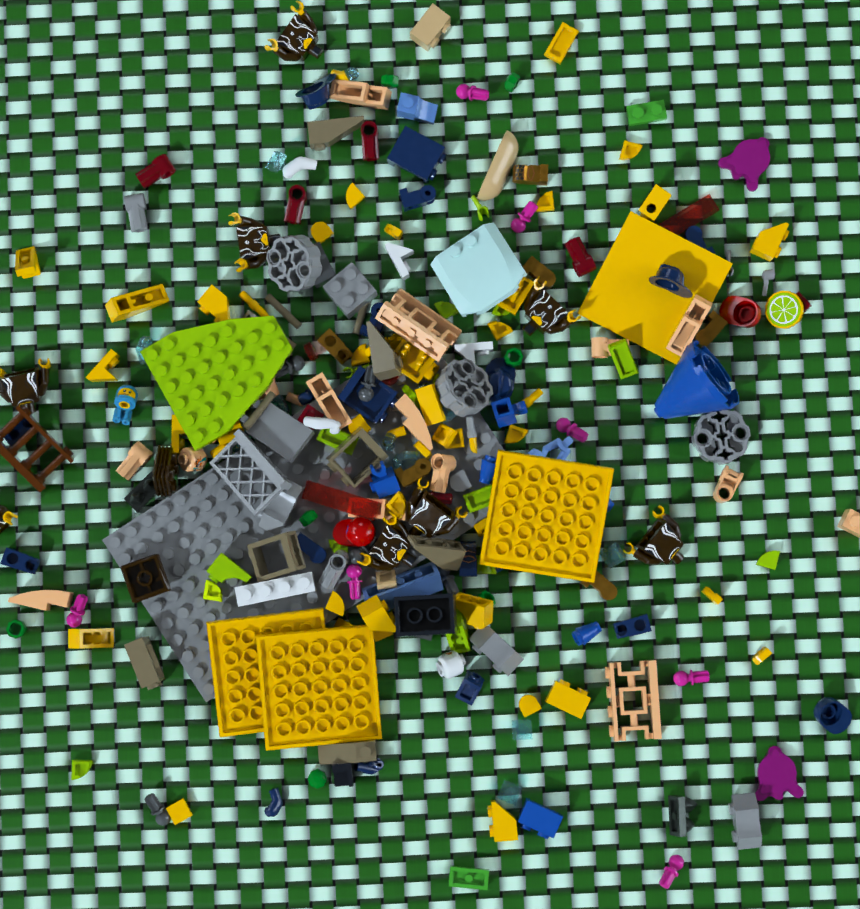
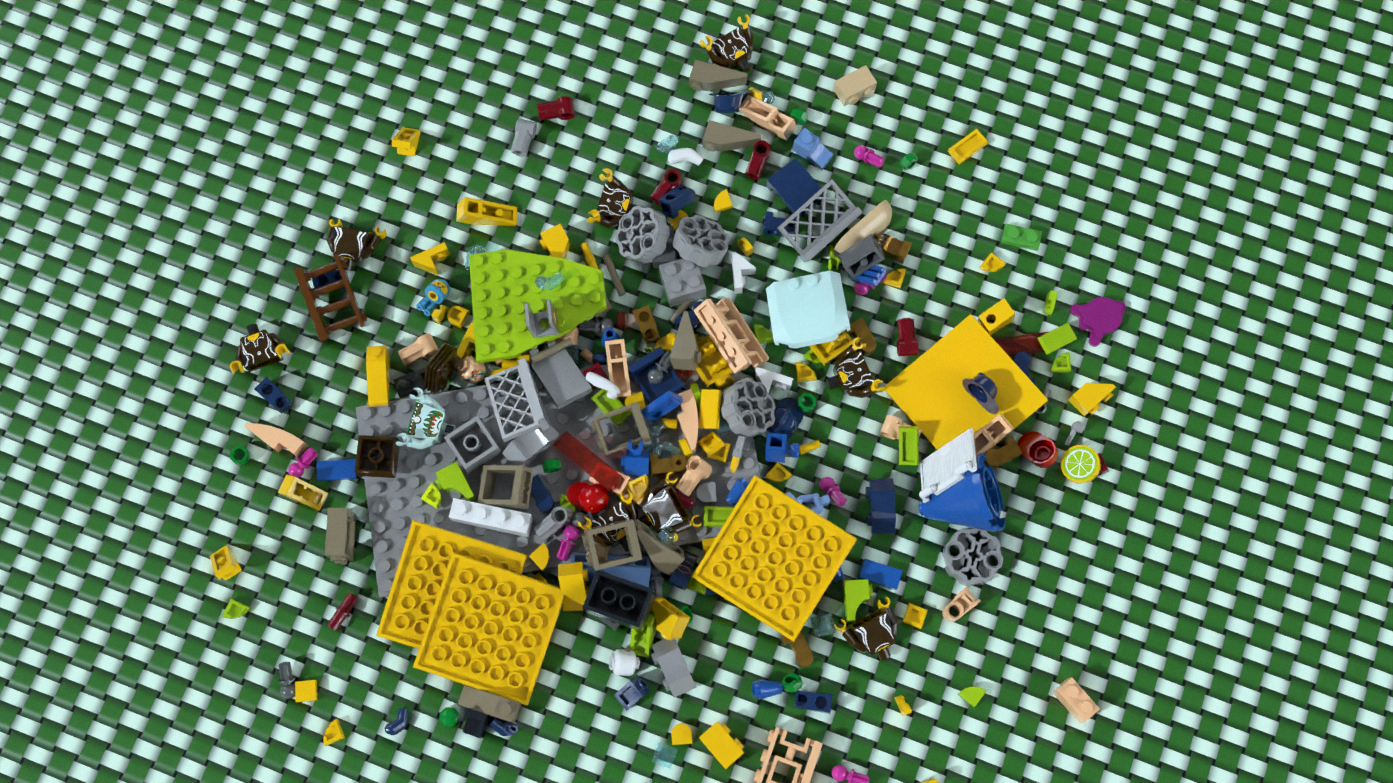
camera: 20 degrees right, 10 degrees down
none -> yellow slope [210,545,242,580]
none -> blue tile [317,459,357,482]
none -> yellow tile [323,719,345,746]
none -> dark red axle [326,592,358,631]
none -> yellow slope [366,345,390,407]
none -> light aqua torso [396,388,456,450]
none -> yellow tile [431,304,449,324]
none -> light grey brick [444,416,501,474]
none -> yellow tile [447,306,470,329]
none -> light grey piece [524,299,559,338]
none -> clear light blue arm [535,272,565,290]
none -> dark tan window [582,519,642,571]
none -> blue cone [601,328,620,348]
none -> blue tile [641,391,683,421]
none -> clear light blue arm [658,529,678,543]
none -> dark blue leg [659,185,696,219]
none -> light grey connector [672,215,730,267]
none -> dark tan slope [689,60,748,91]
none -> light grey fence [777,179,863,263]
none -> green tile [782,674,803,692]
none -> dark grey brick [840,234,885,279]
none -> lime arch [842,579,873,623]
none -> blue tile [848,265,887,286]
none -> blue tile [859,559,902,590]
none -> dark blue brick [865,478,896,534]
none -> yellow tile [902,603,928,629]
none -> white window [919,428,977,503]
none -> lime tile [1037,323,1077,355]
none -> lime tile [1044,291,1057,315]
none -> lime tile [1051,352,1071,373]

